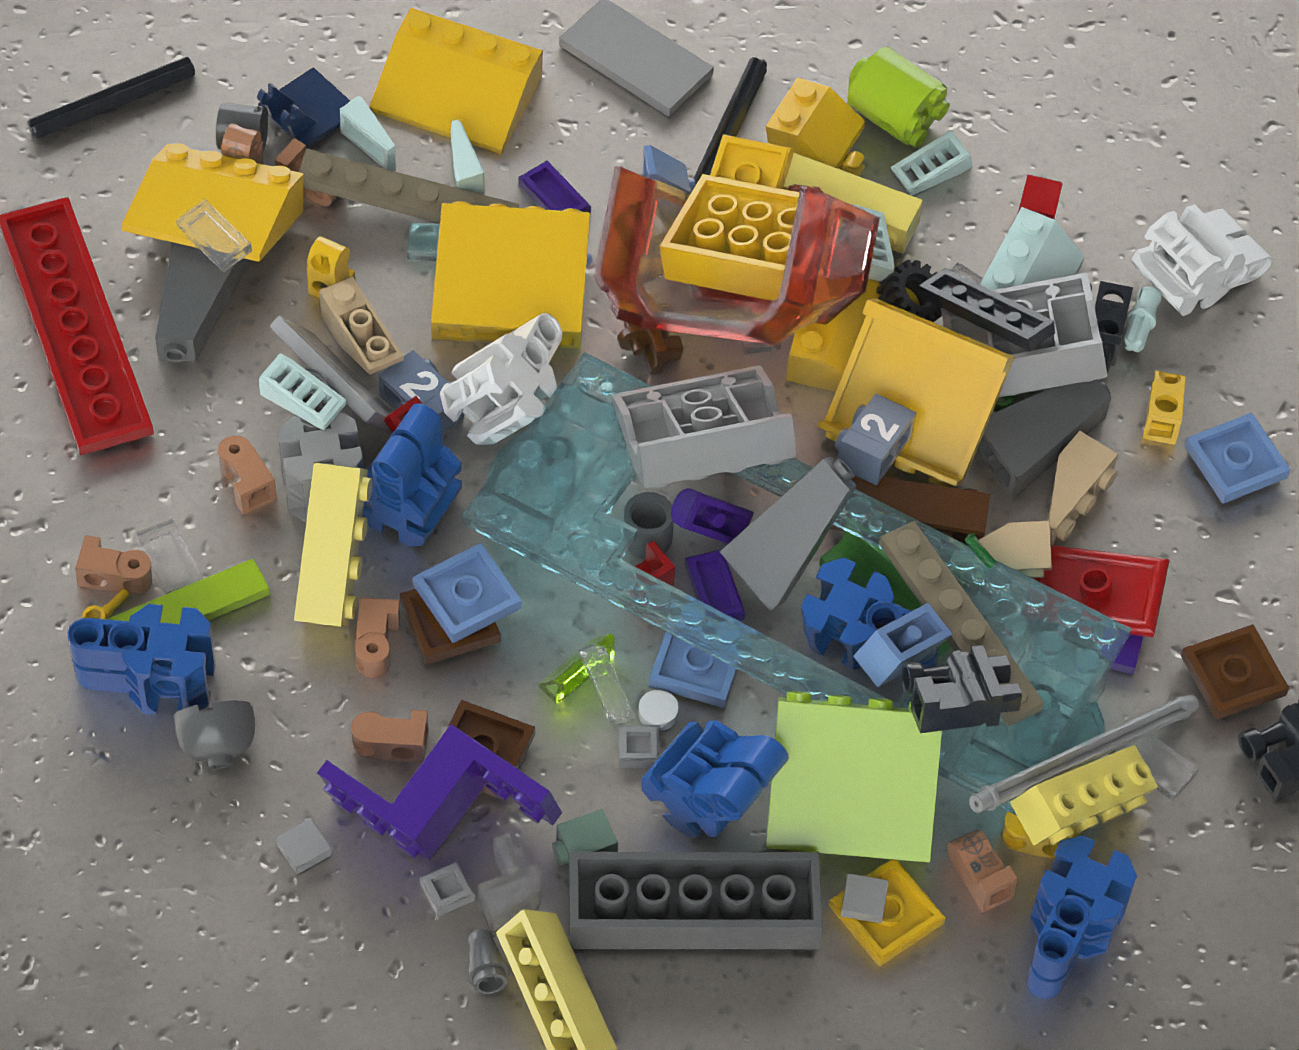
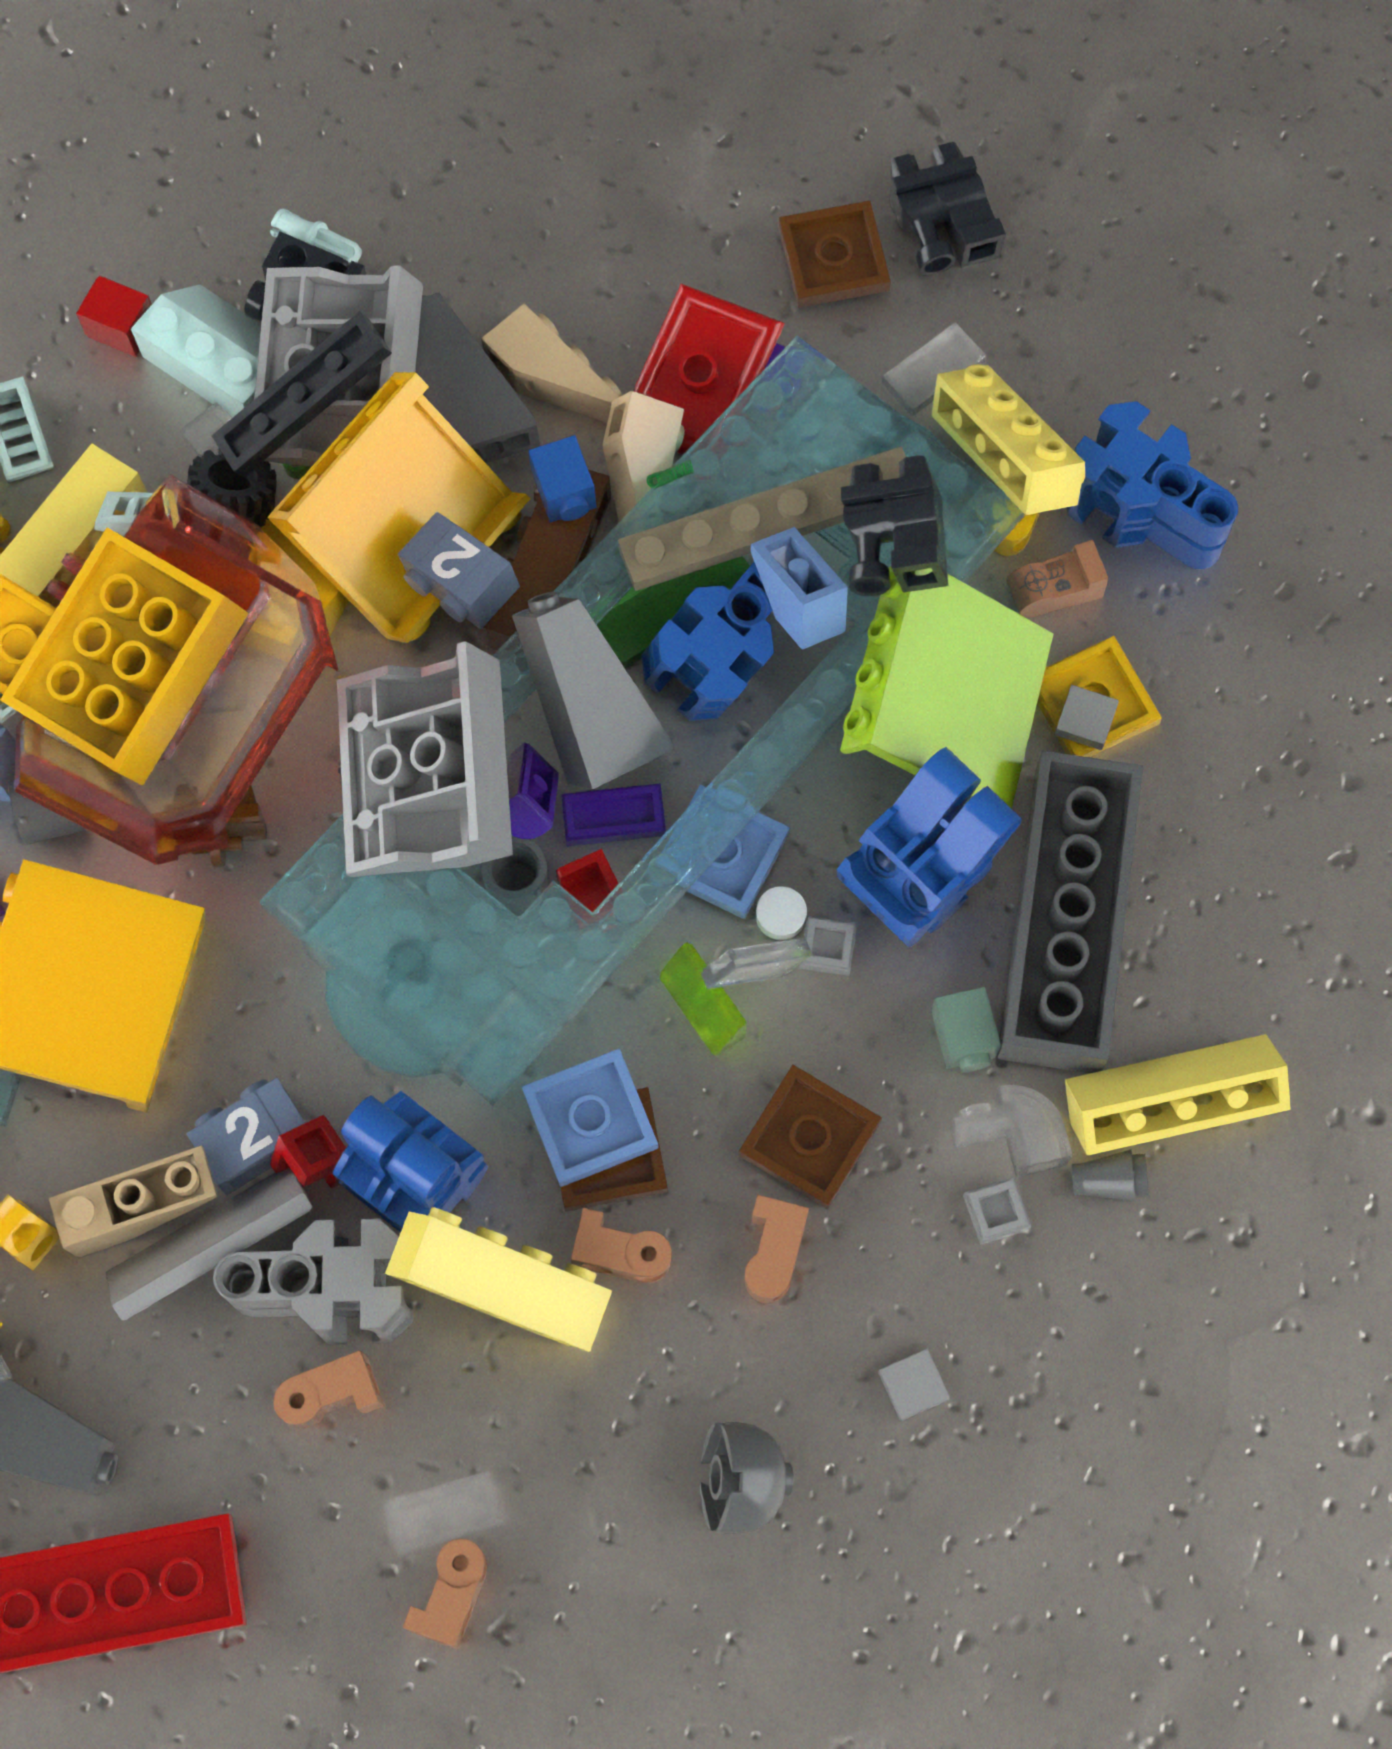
camera: 75 degrees left, 15 degrees up
blue connector [67,604,216,715] -> none
yellow hand [82,589,129,620] -> none
lime tile [108,558,270,624] -> none
light aqua slope [259,353,346,431] -> none
dark purple bracket [317,724,562,861] -> none
white connector [440,313,562,445] -> none
light grey piece [969,694,1199,813] -> none
white connector [1131,204,1273,316] -> none
yellow leg [1142,370,1186,445] -> none
medium blue plate [1184,412,1291,504] -> none
none -> blue brick [528,435,596,523]

